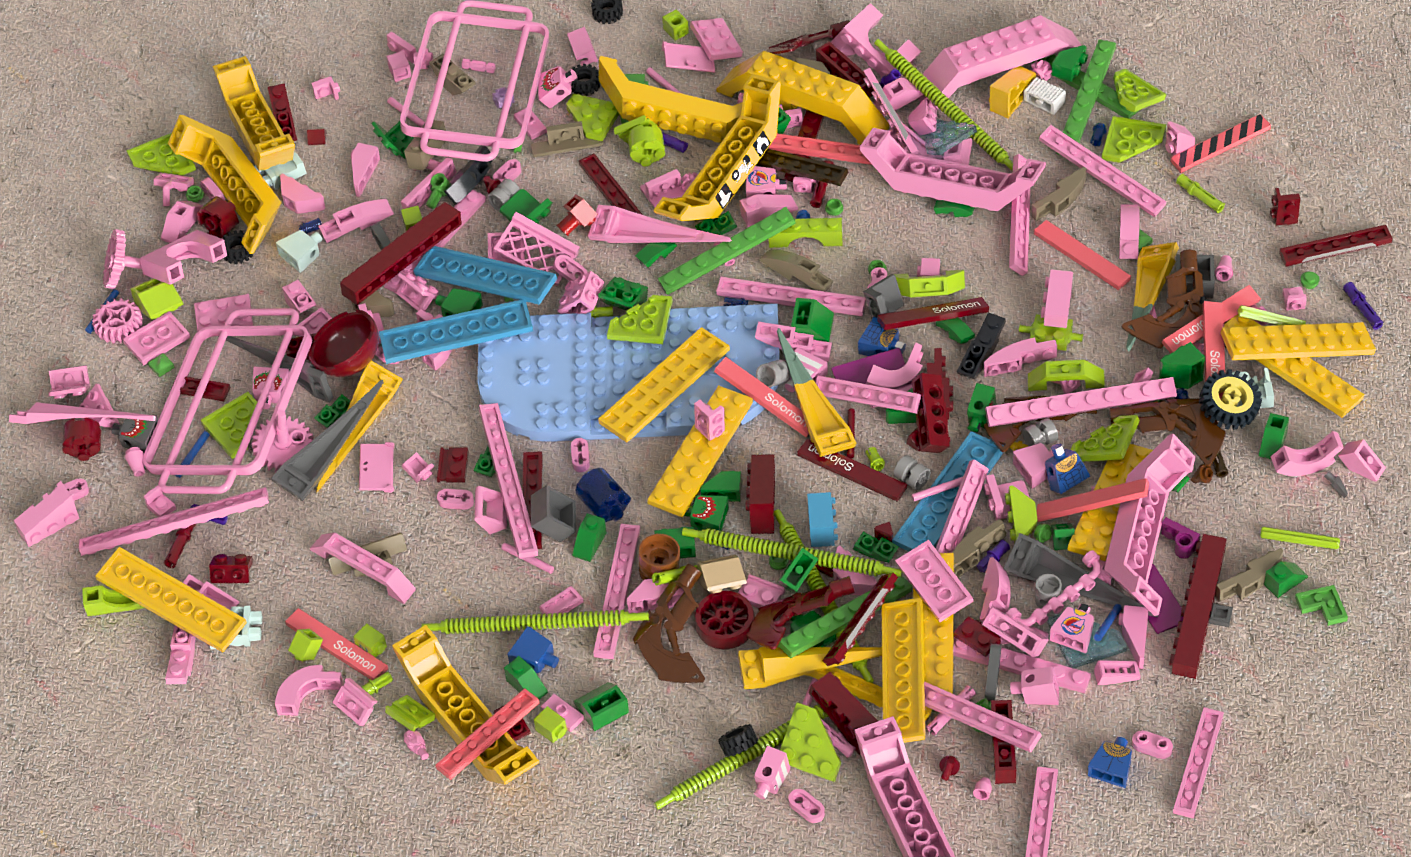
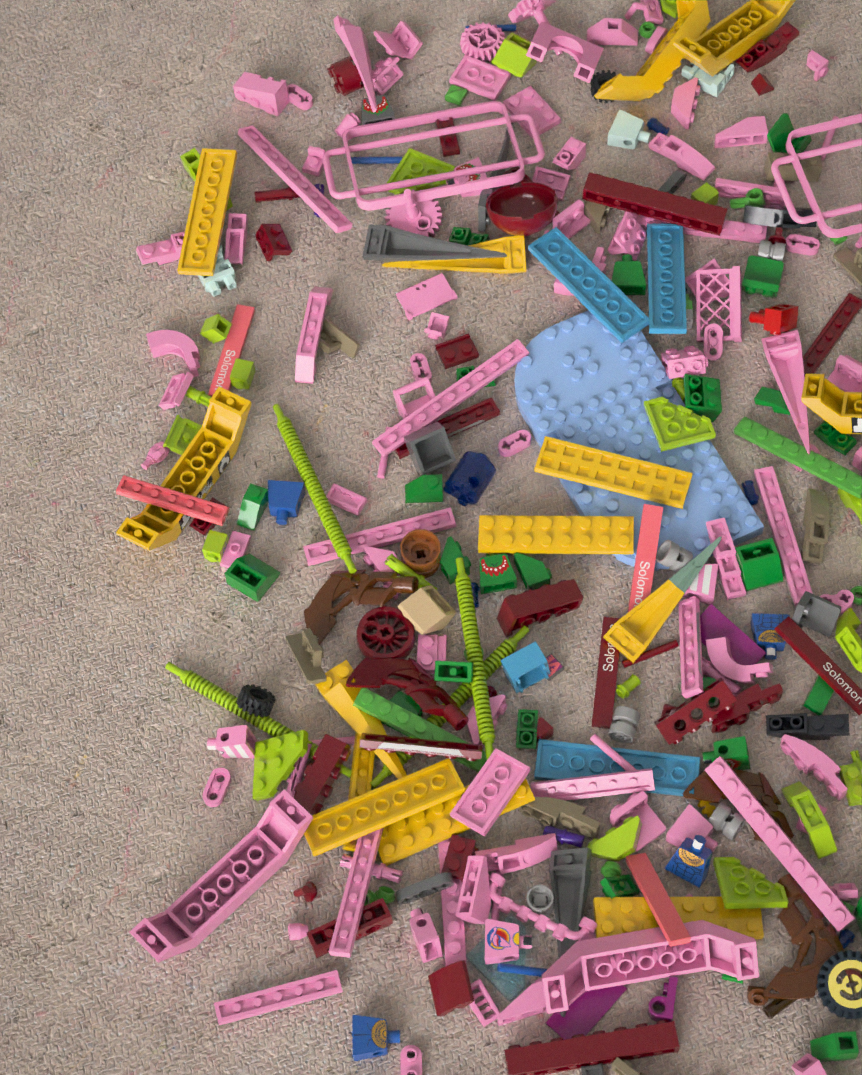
camera: 65 degrees right, 10 degrees up
dark red brick [197,196,239,238] -> none
bright pink bracket [694,400,725,441] -> none
none -> dark tan bracket [286,628,327,684]
none -> dark red slope [428,960,475,1016]

